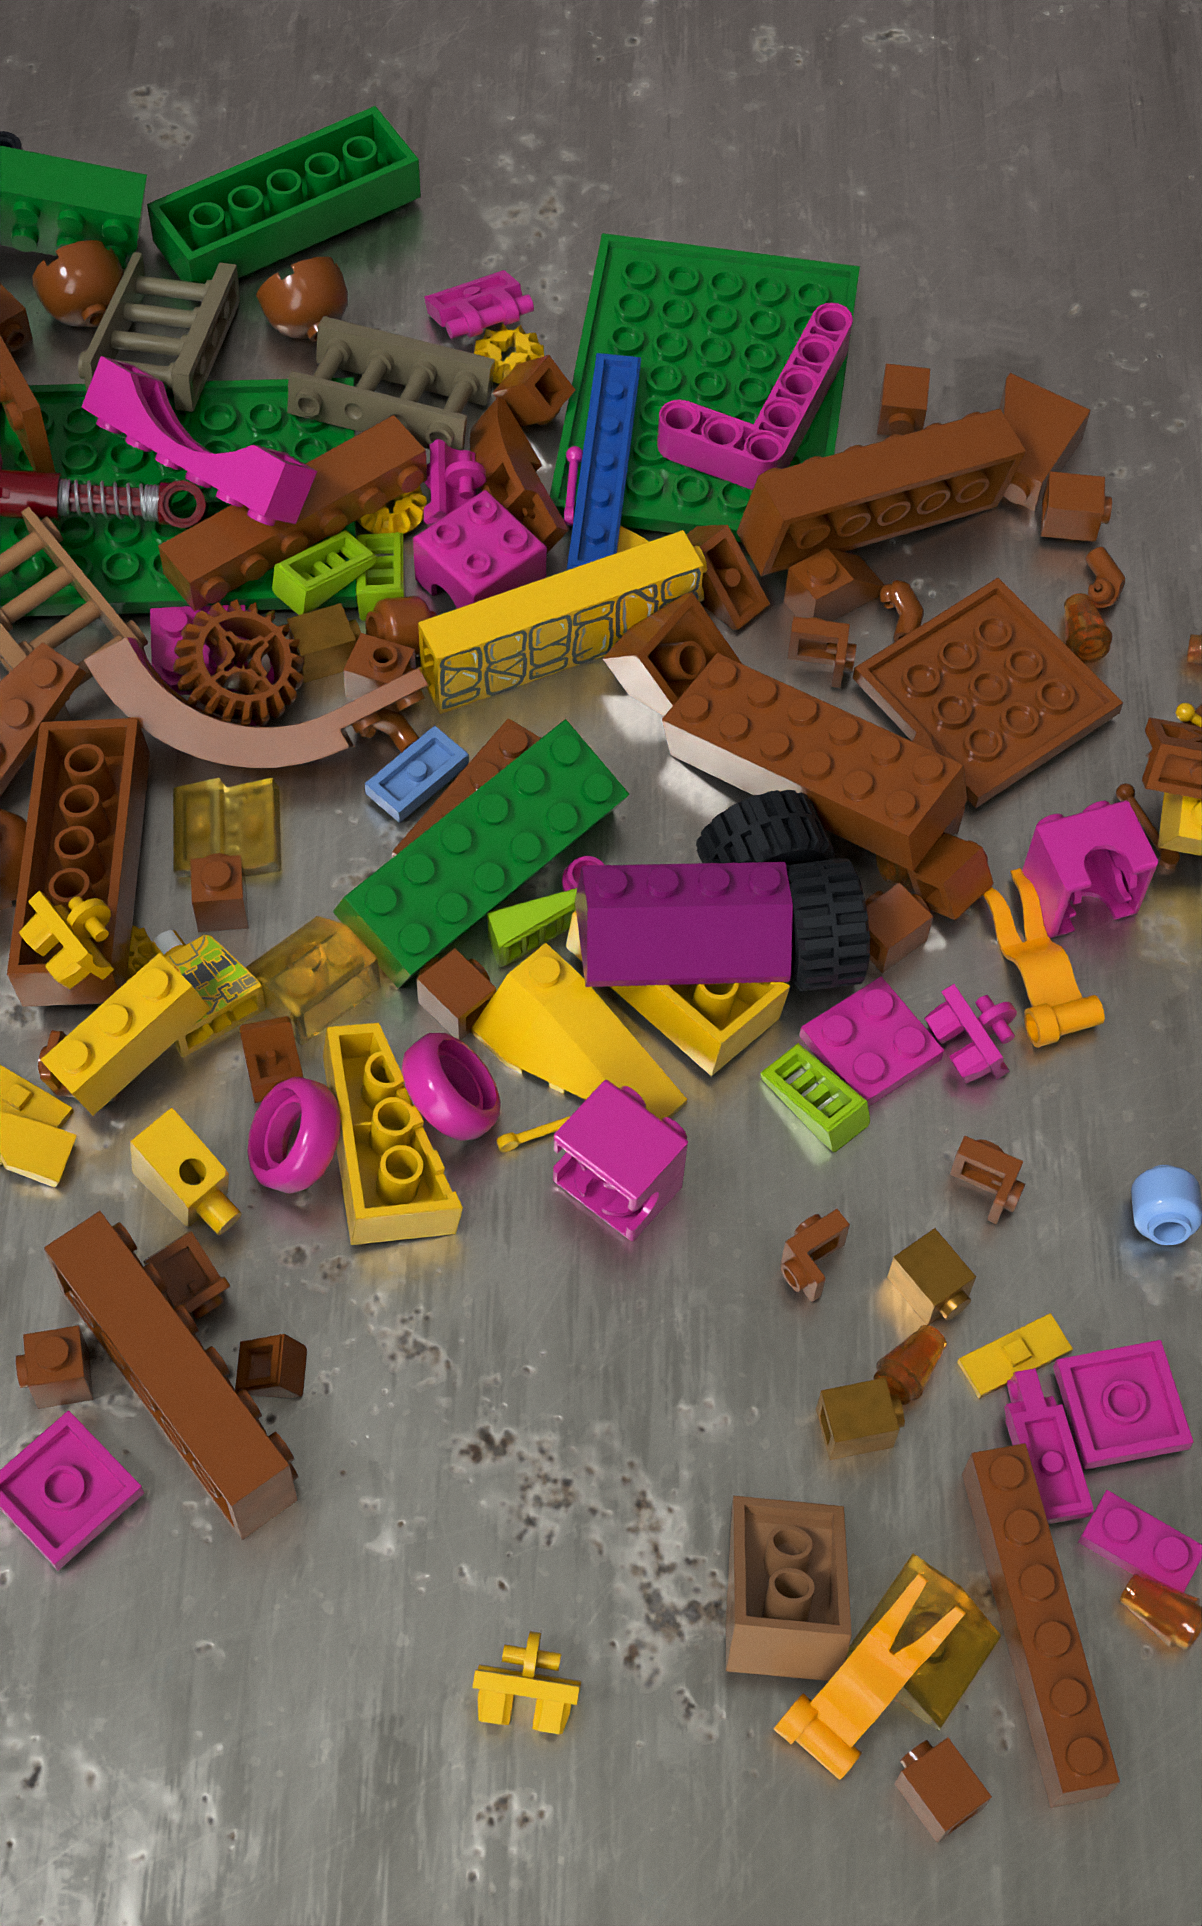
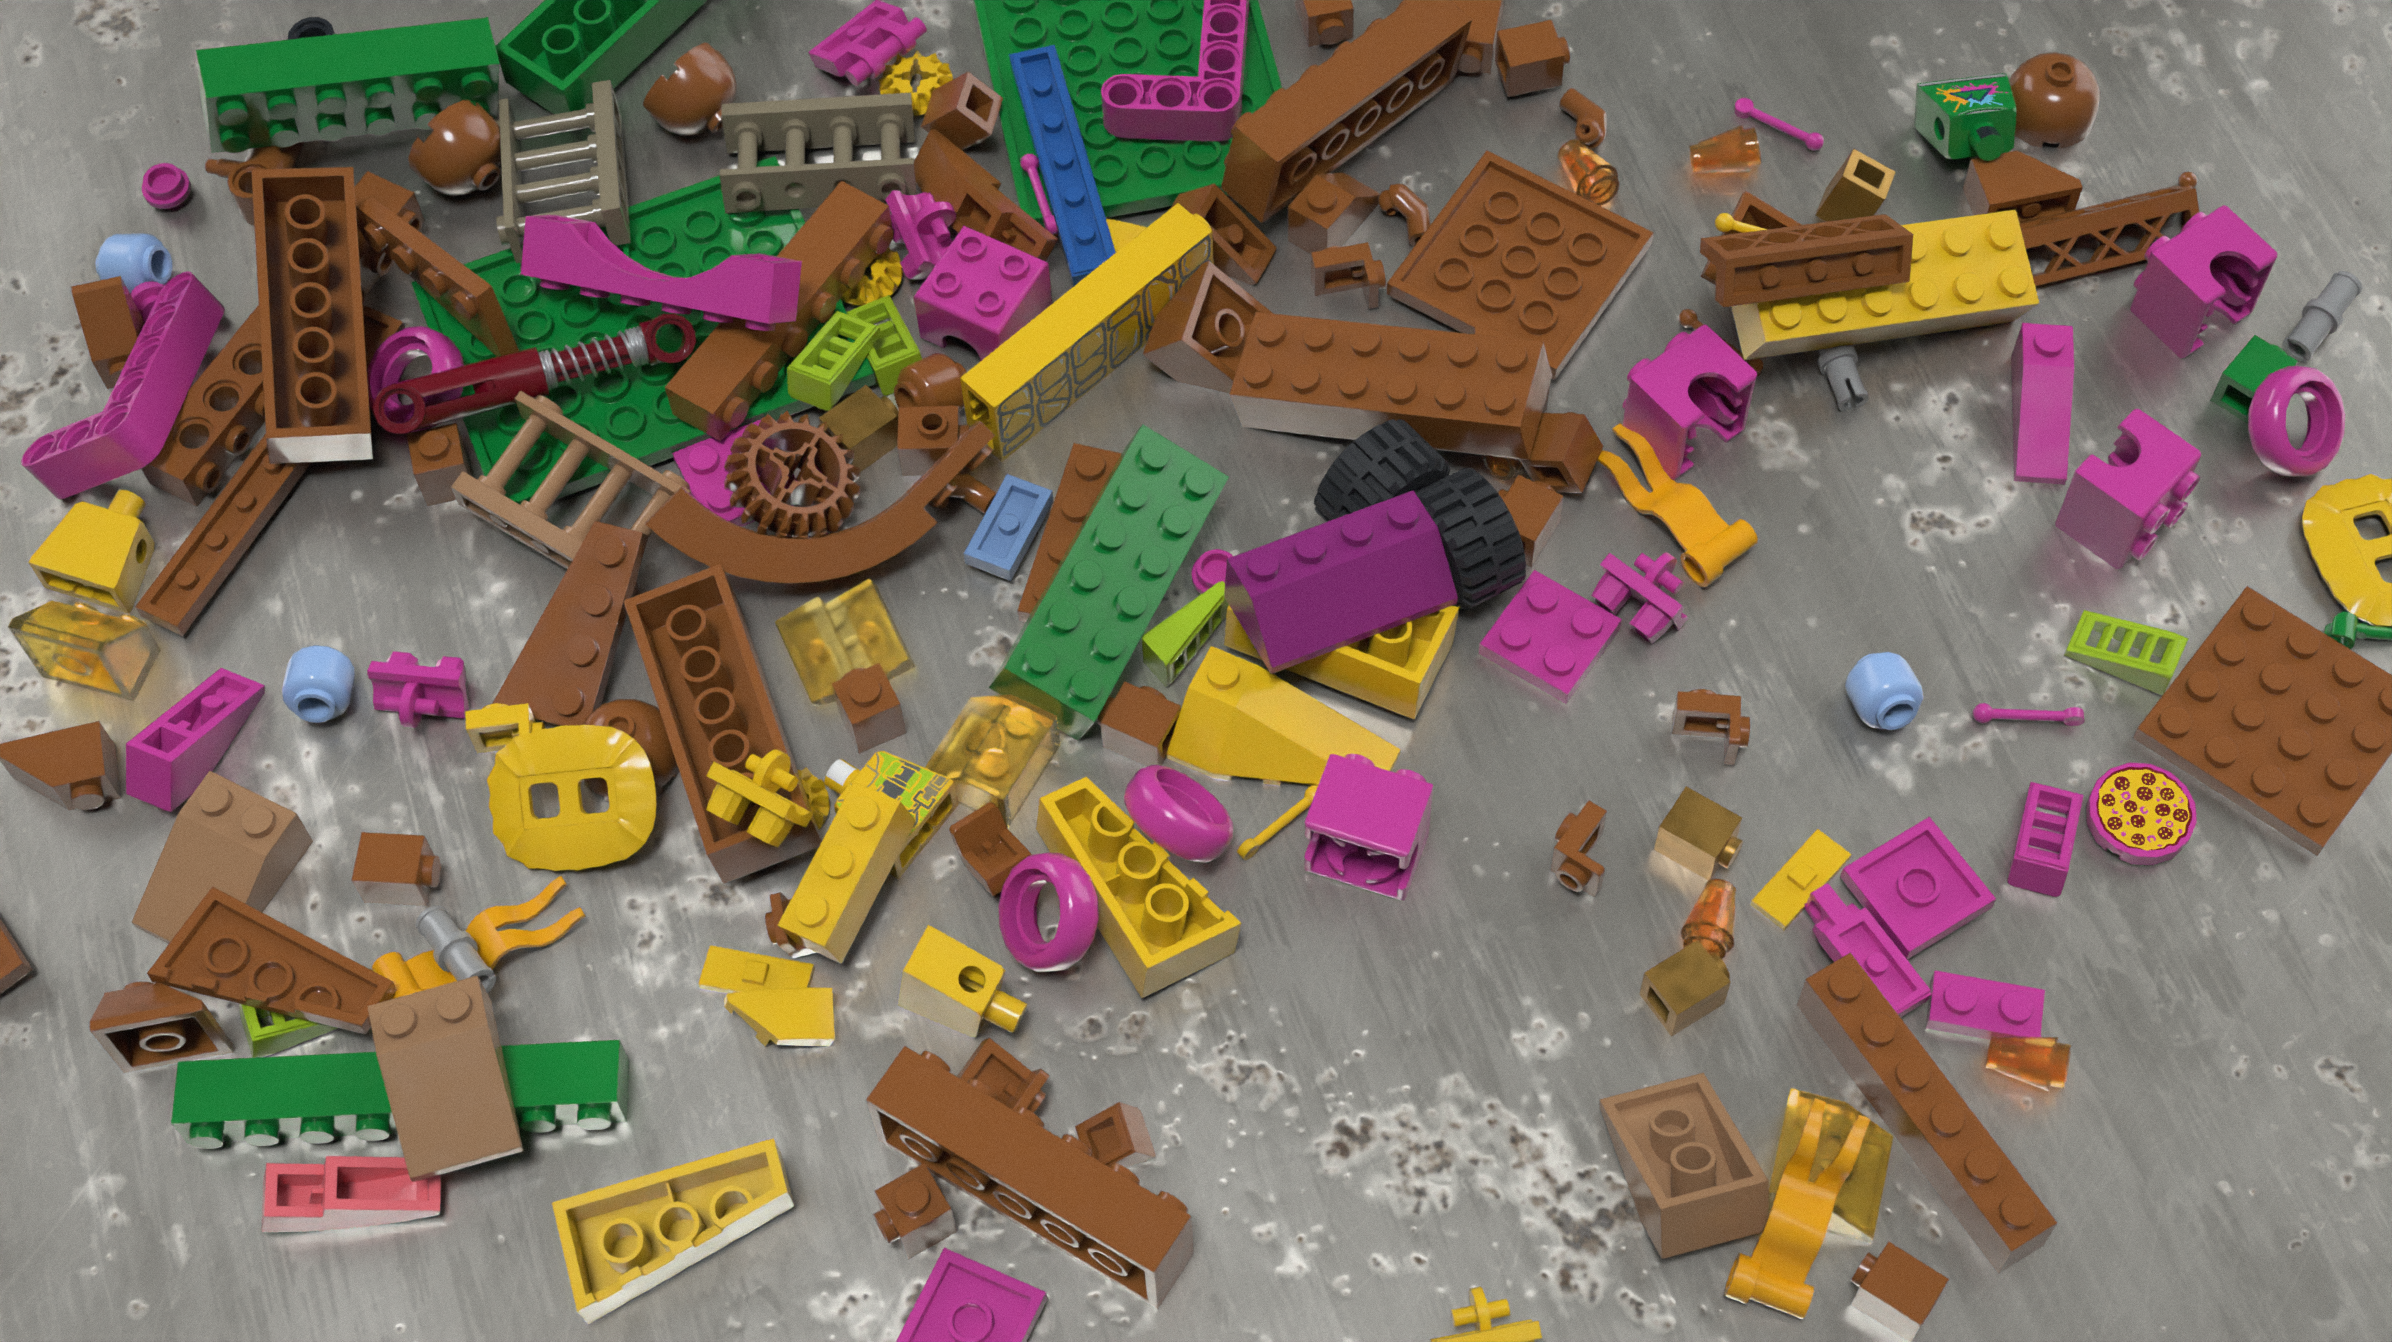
camera: 15 degrees left, 0 degrees up
lime slope [760,1043,870,1152] -> none

